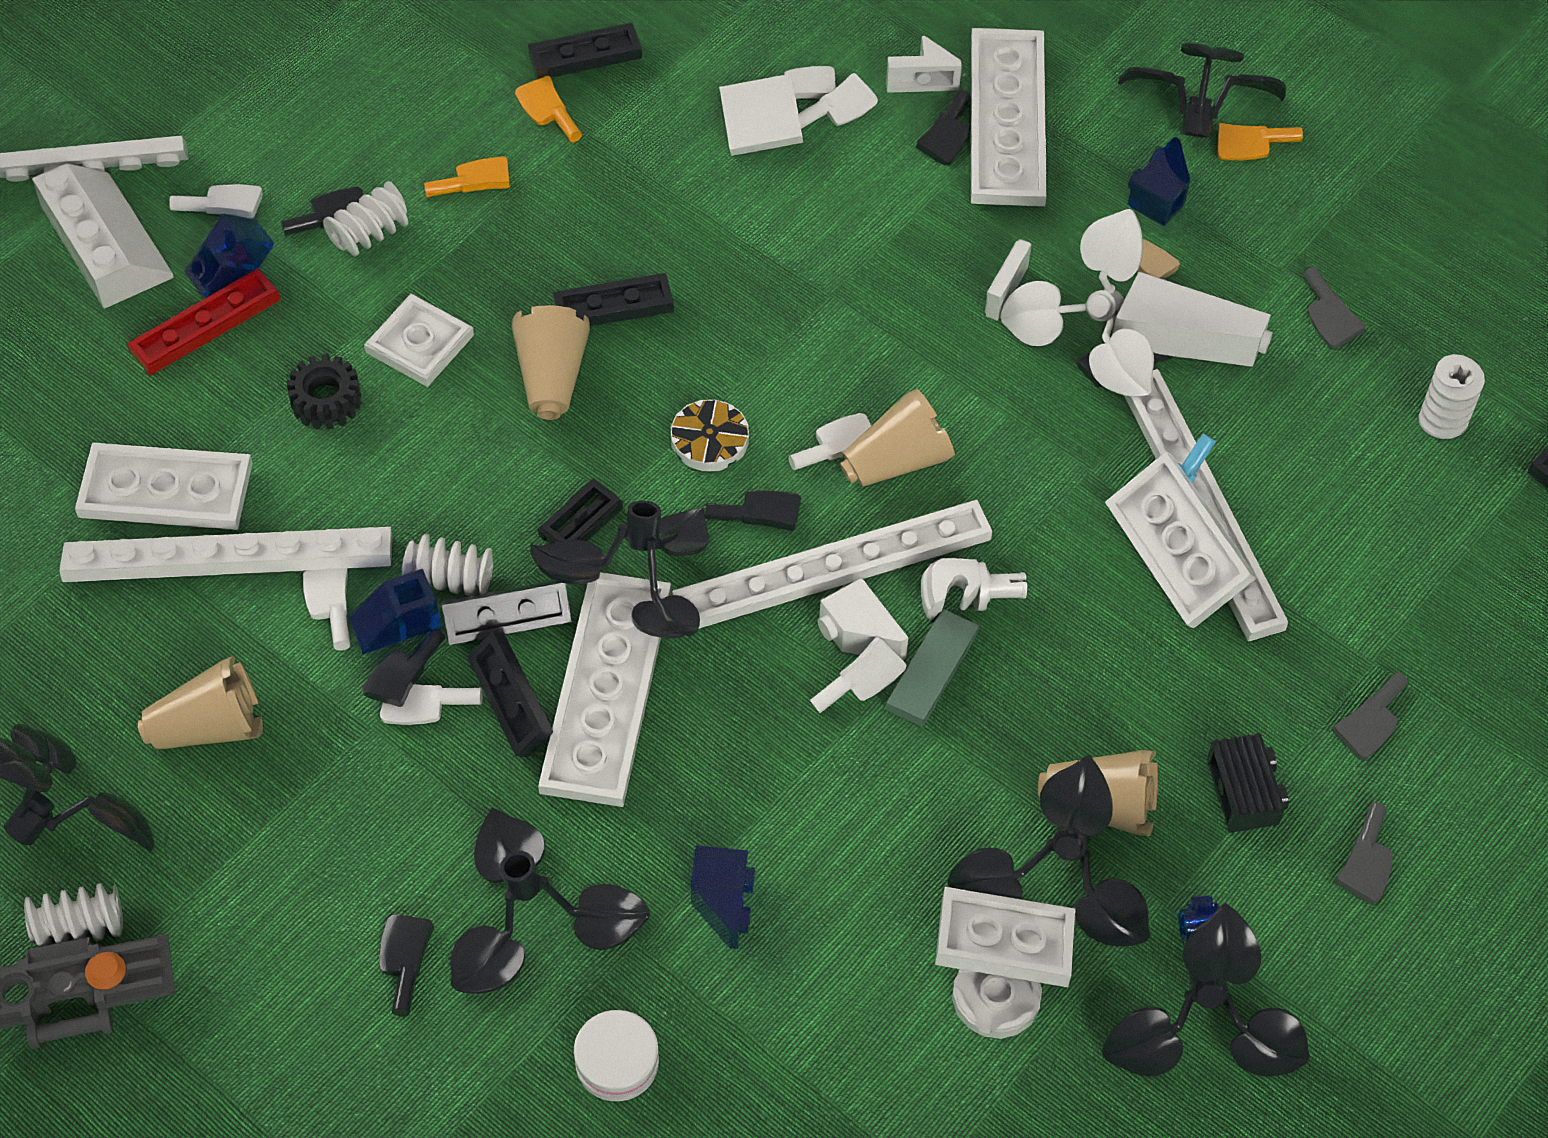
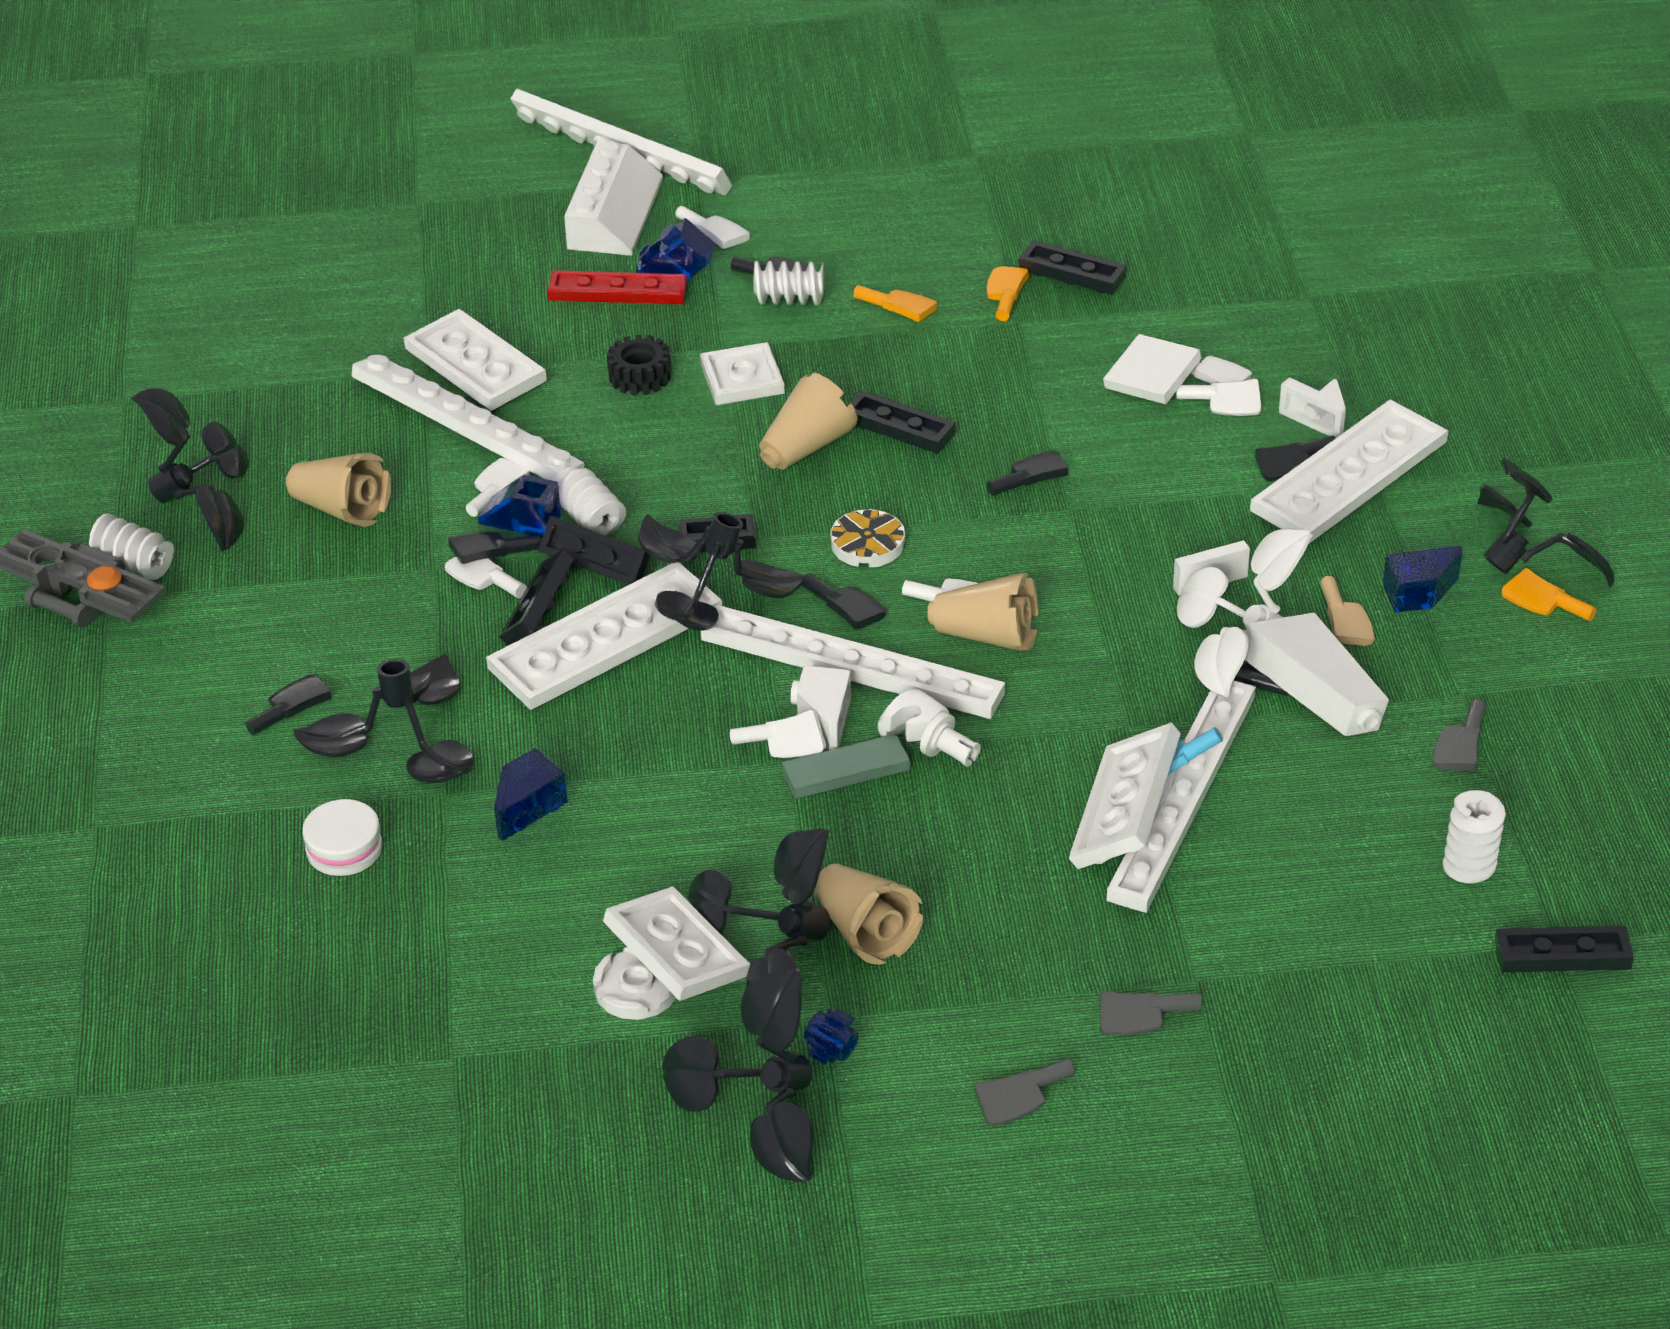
camera: 45 degrees right, 15 degrees down
black brick [1207,733,1289,833] -> none
none -> black piece [987,451,1068,495]

